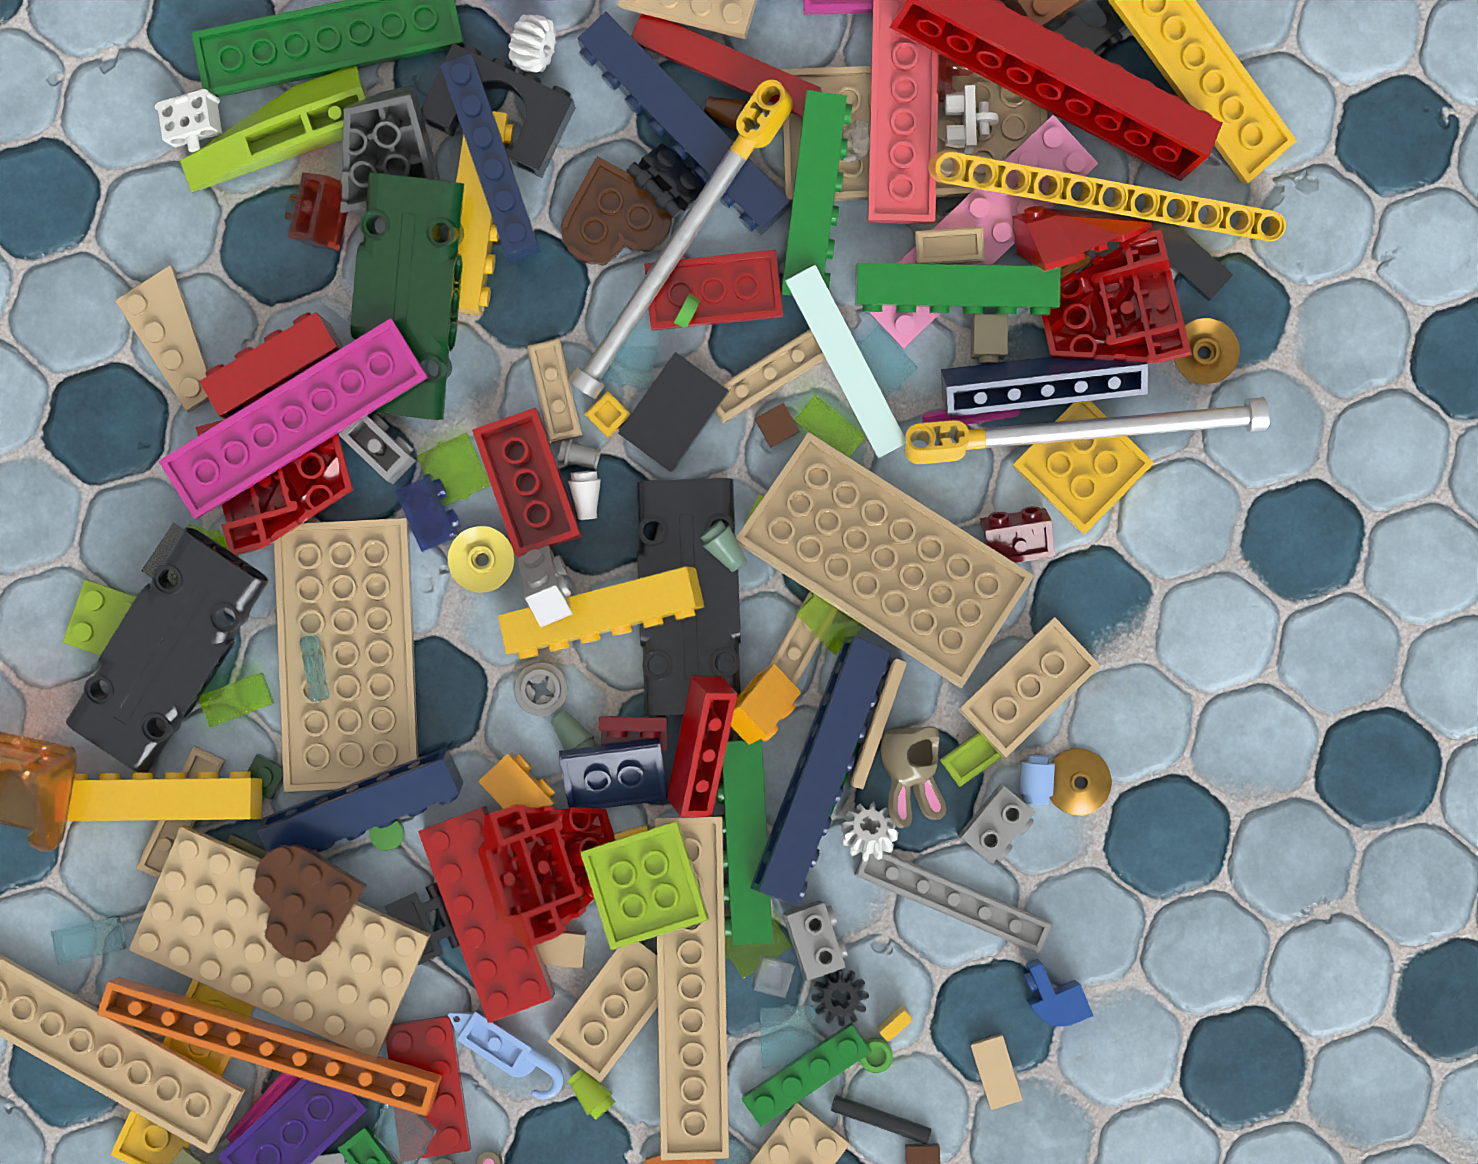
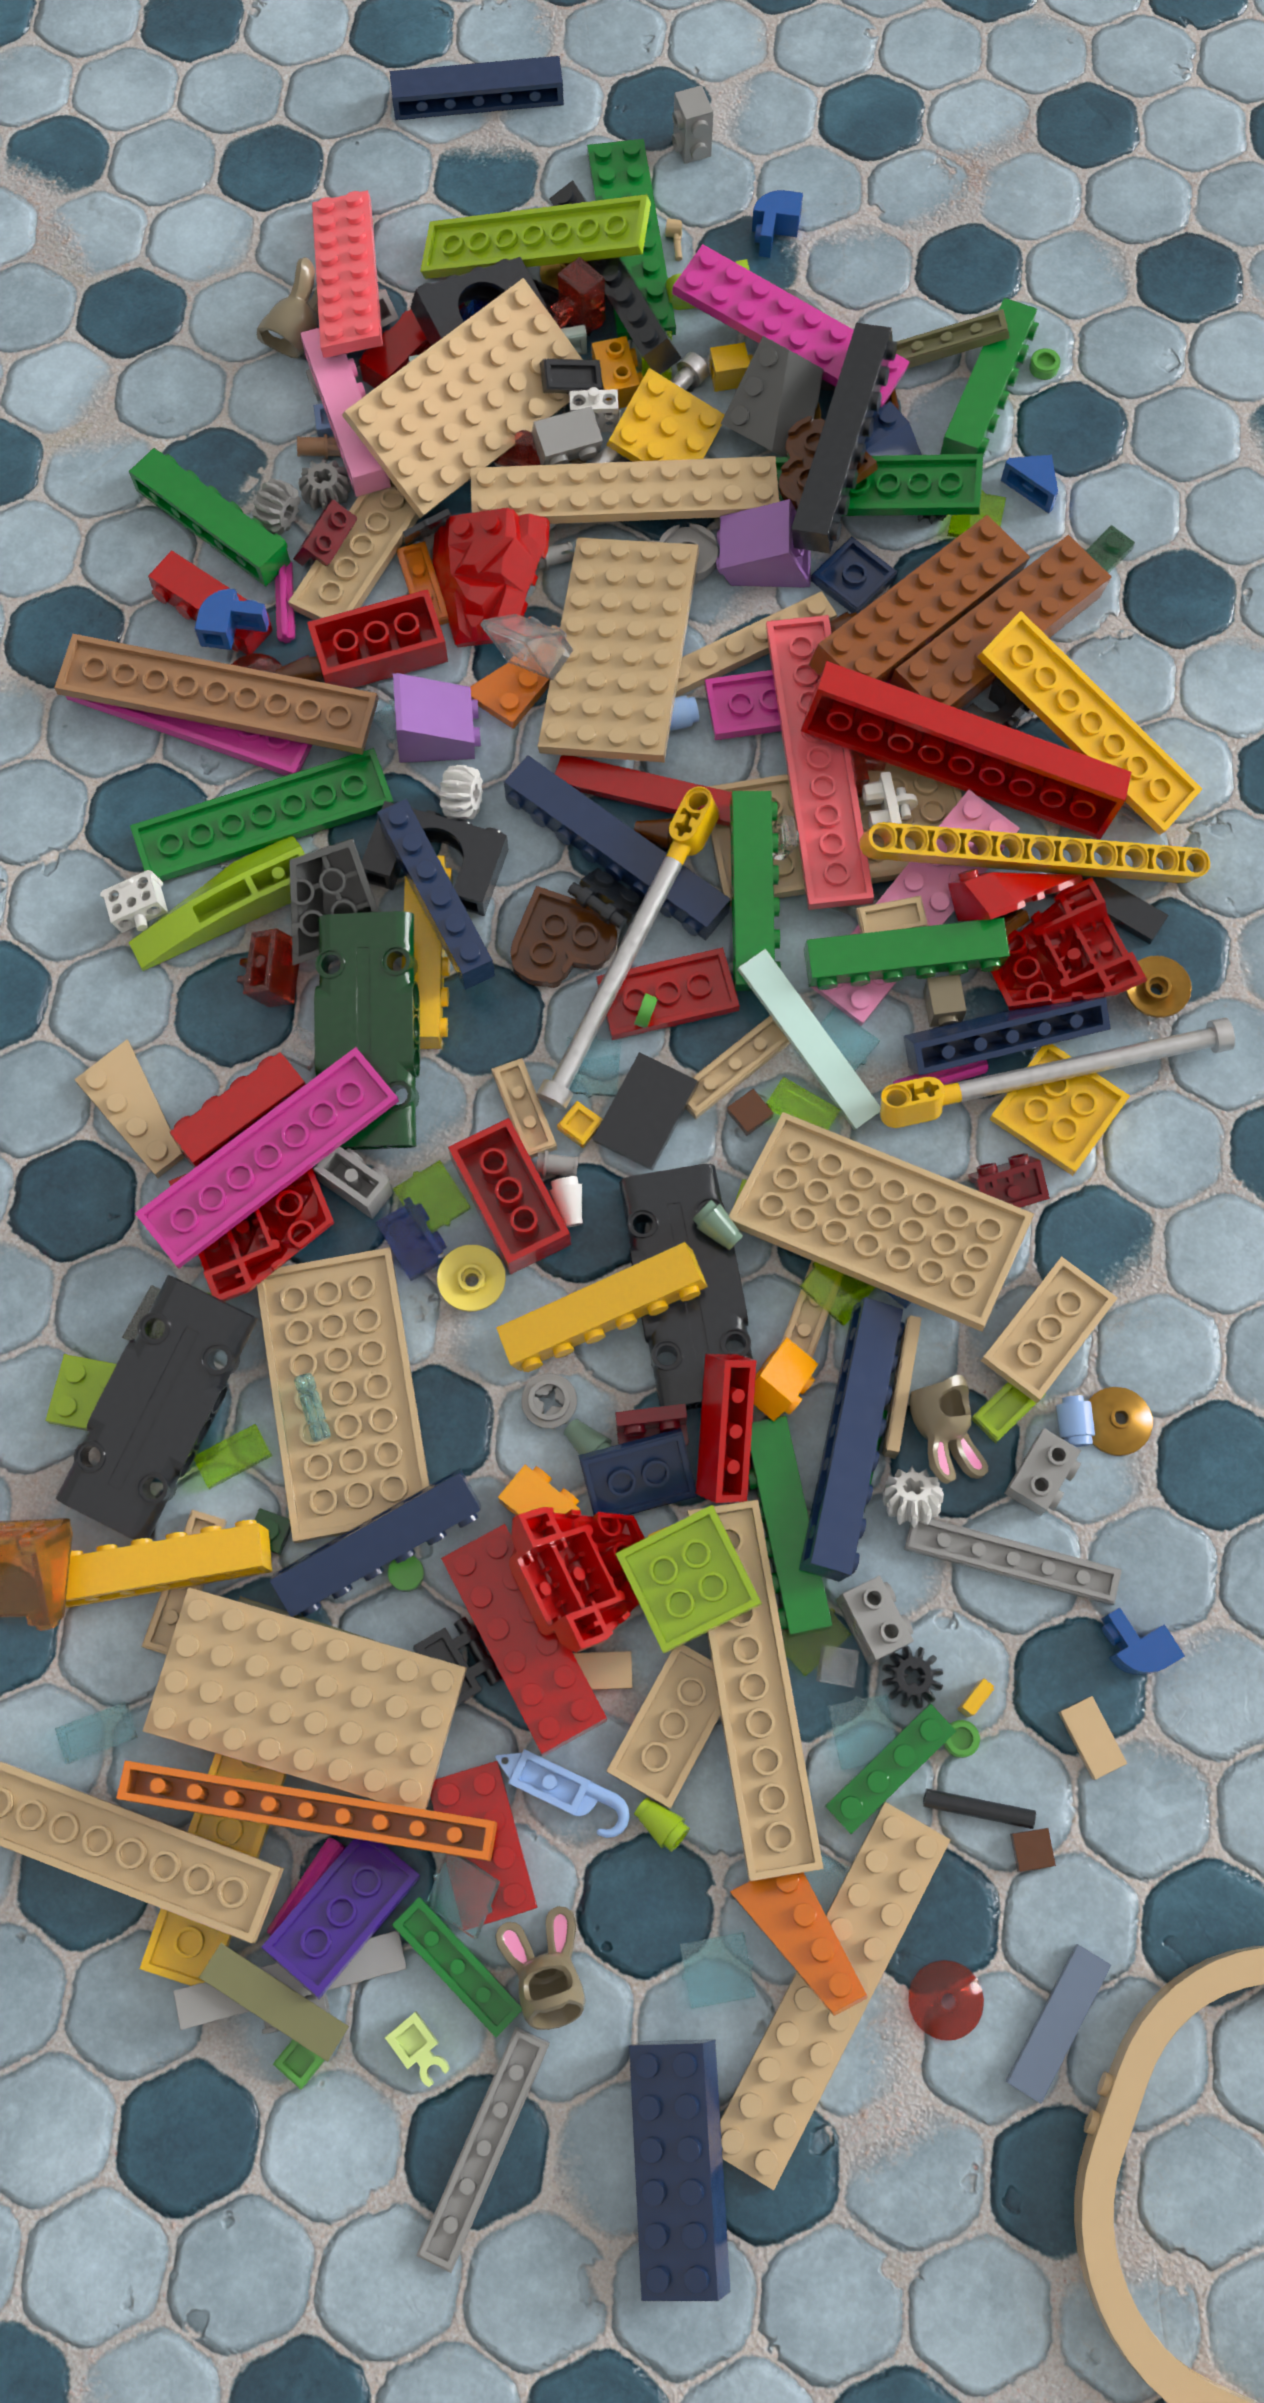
camera: 10 degrees left, 15 degrees down
reddish brown plate [253,844,367,962] -> none
light grey brick [518,545,572,627] -> none

